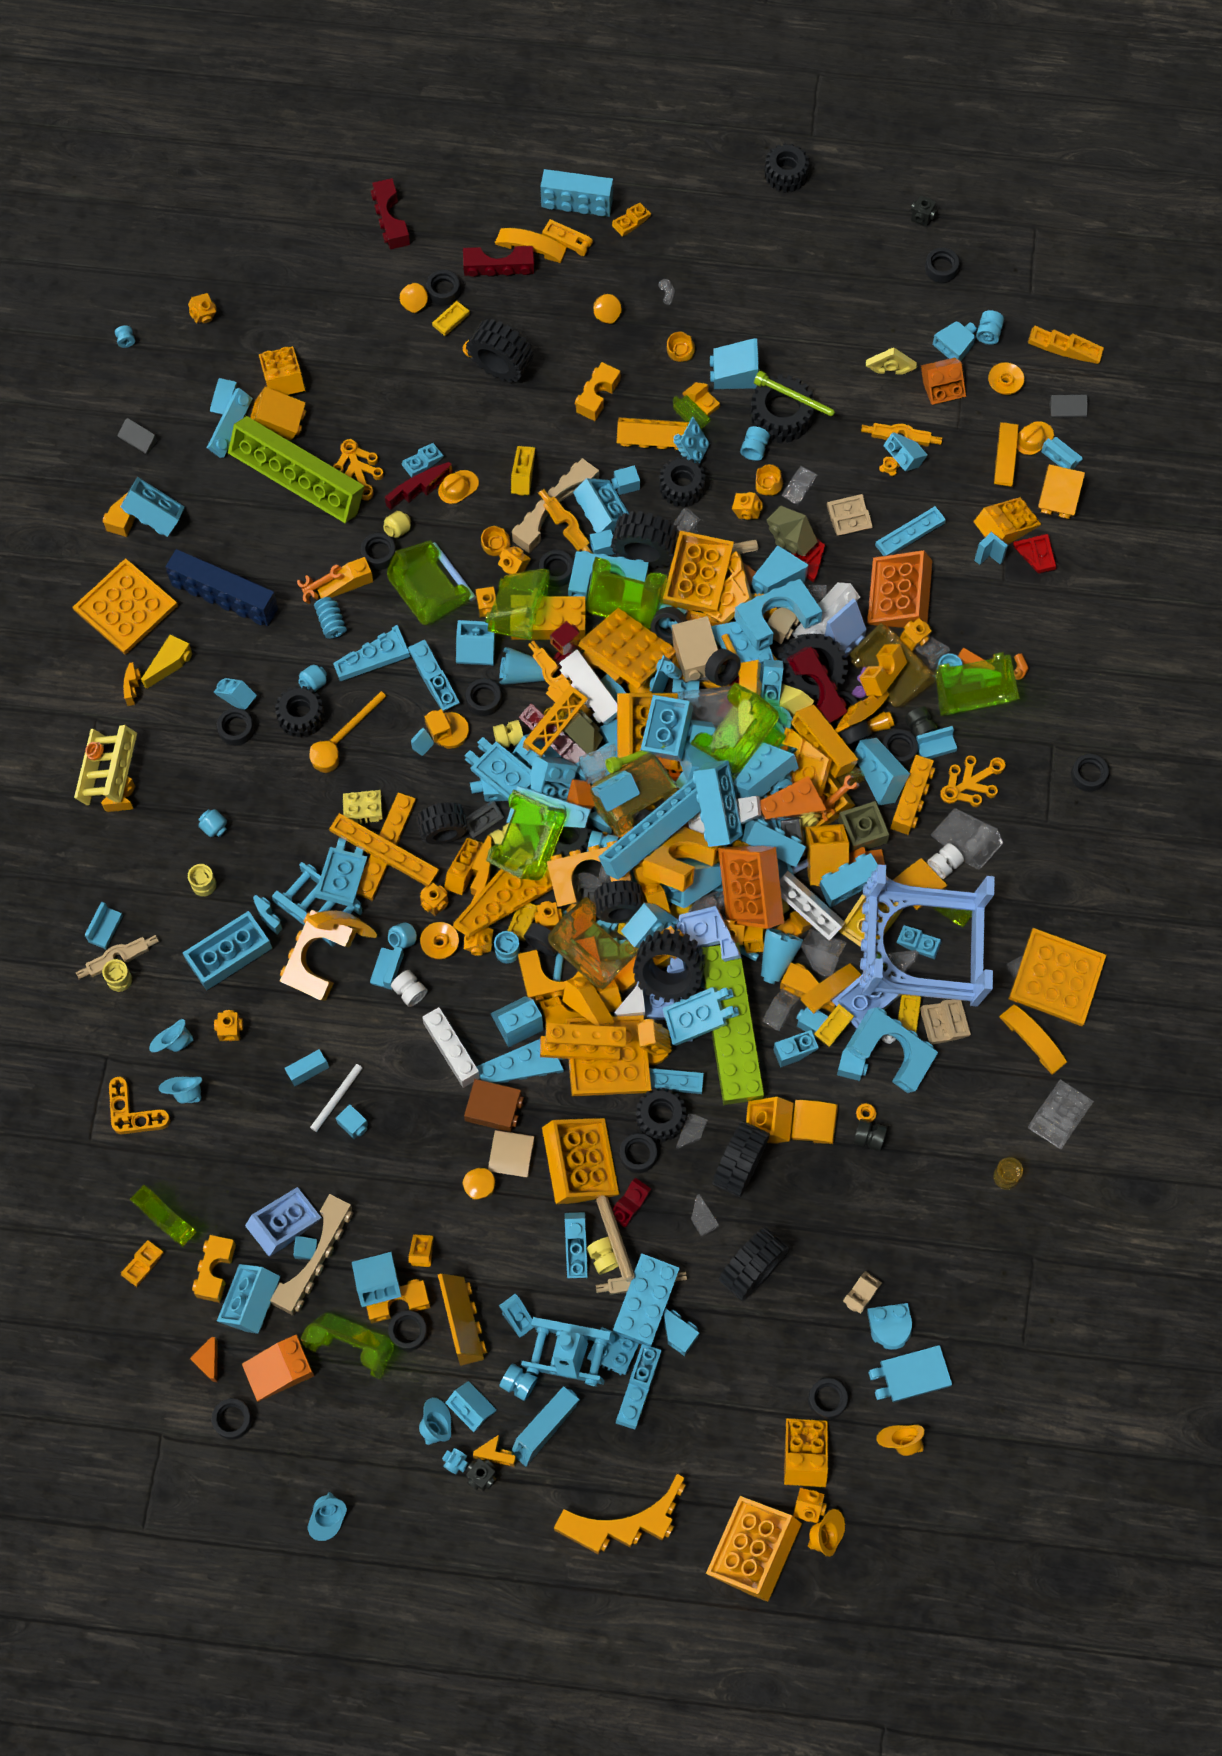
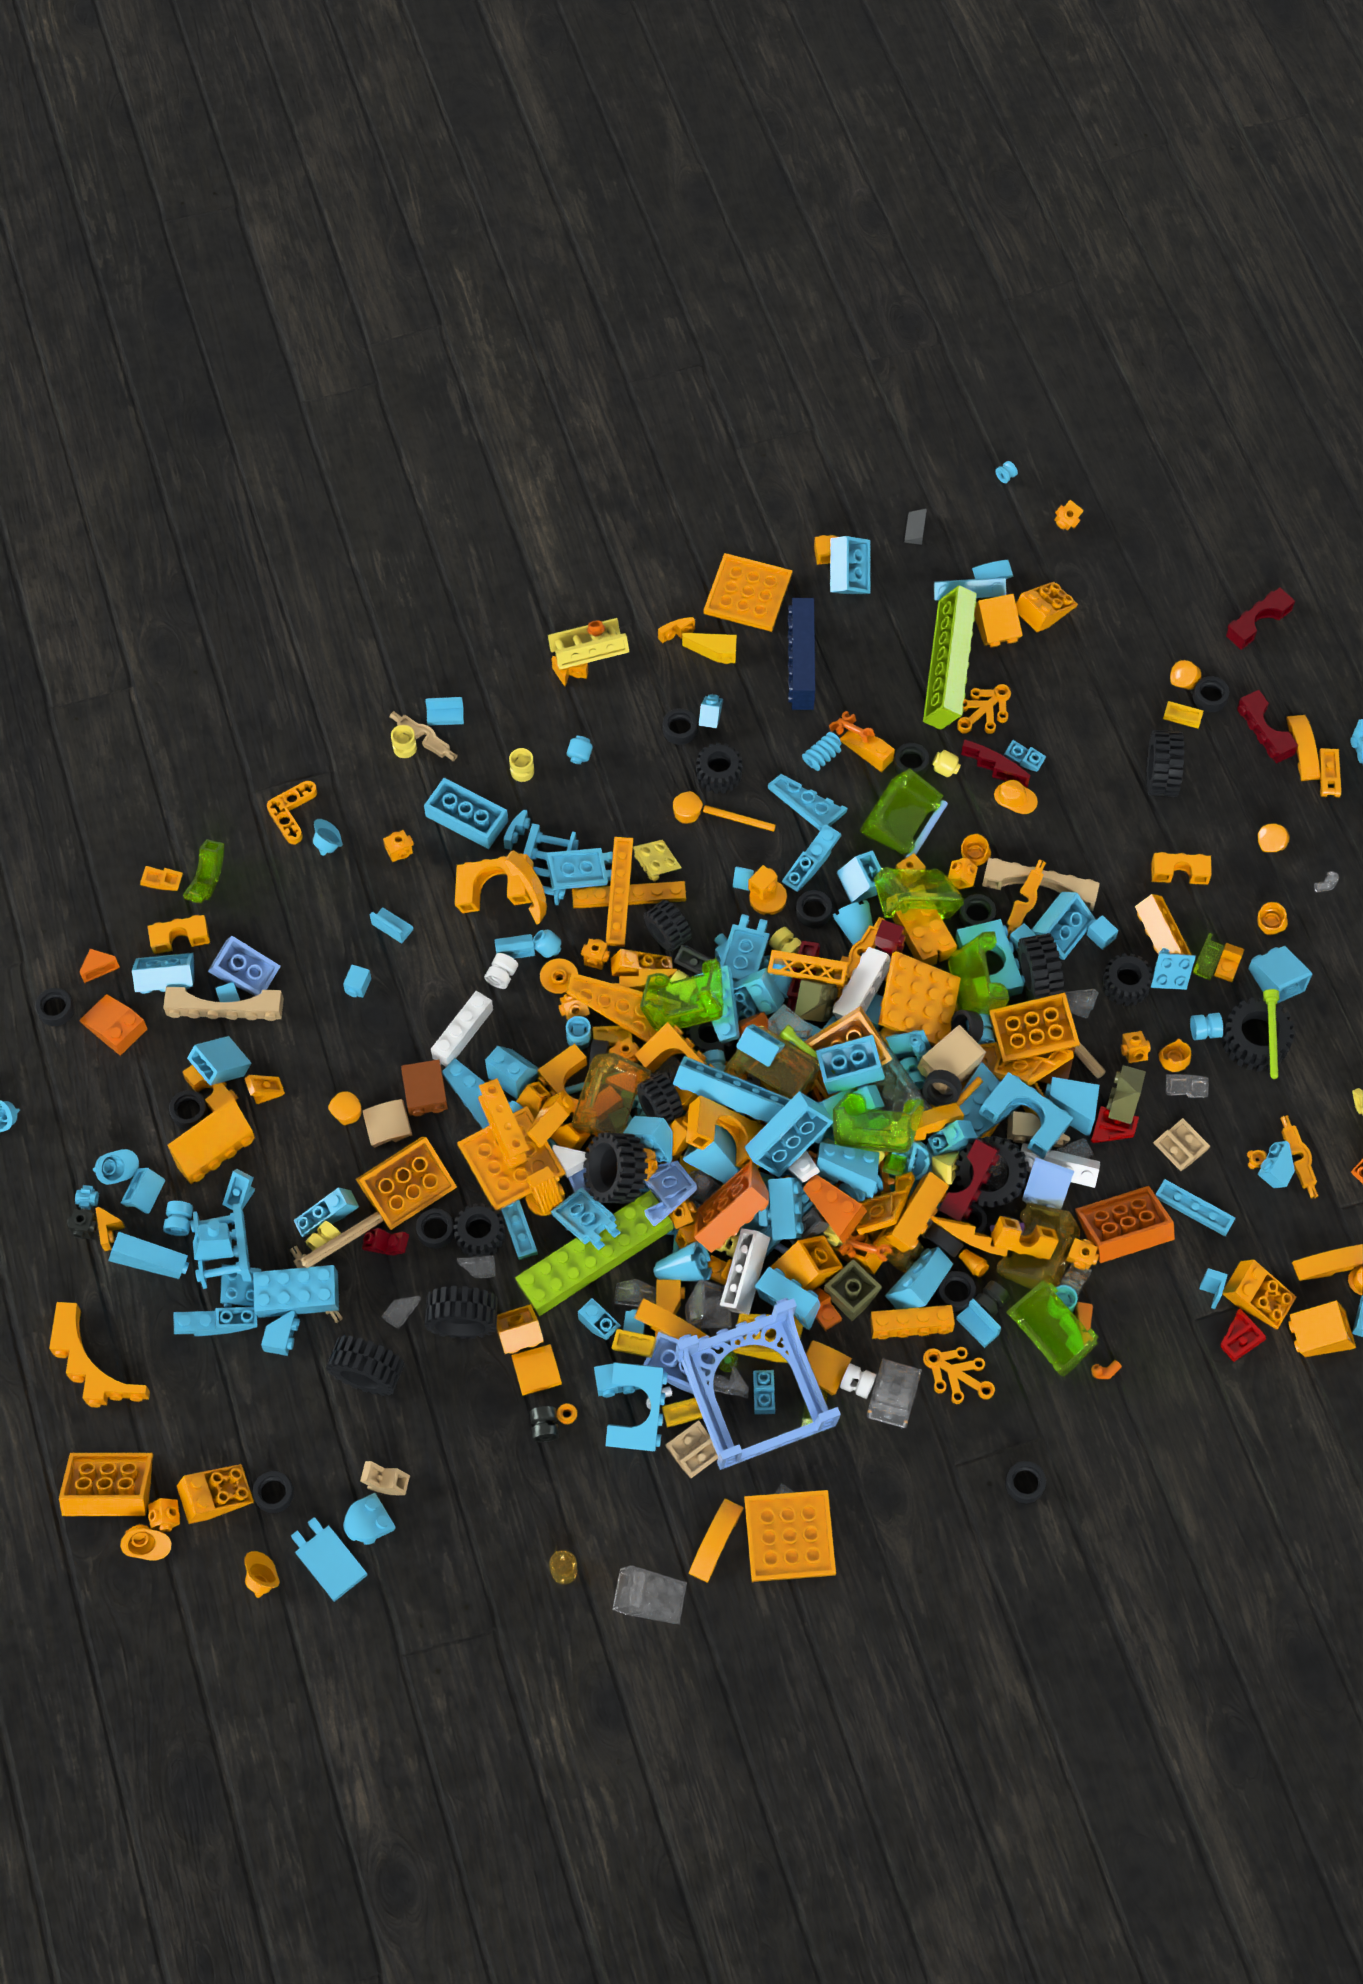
camera: 65 degrees right, 5 degrees down
medium azure piece [149,1019,193,1052] -> none
medium azure head [299,665,327,692] -> none
clear neon green windscreen [301,1312,394,1380] -> none
white bar [310,1064,363,1132] -> none
yellow slope [511,446,535,495] -> none

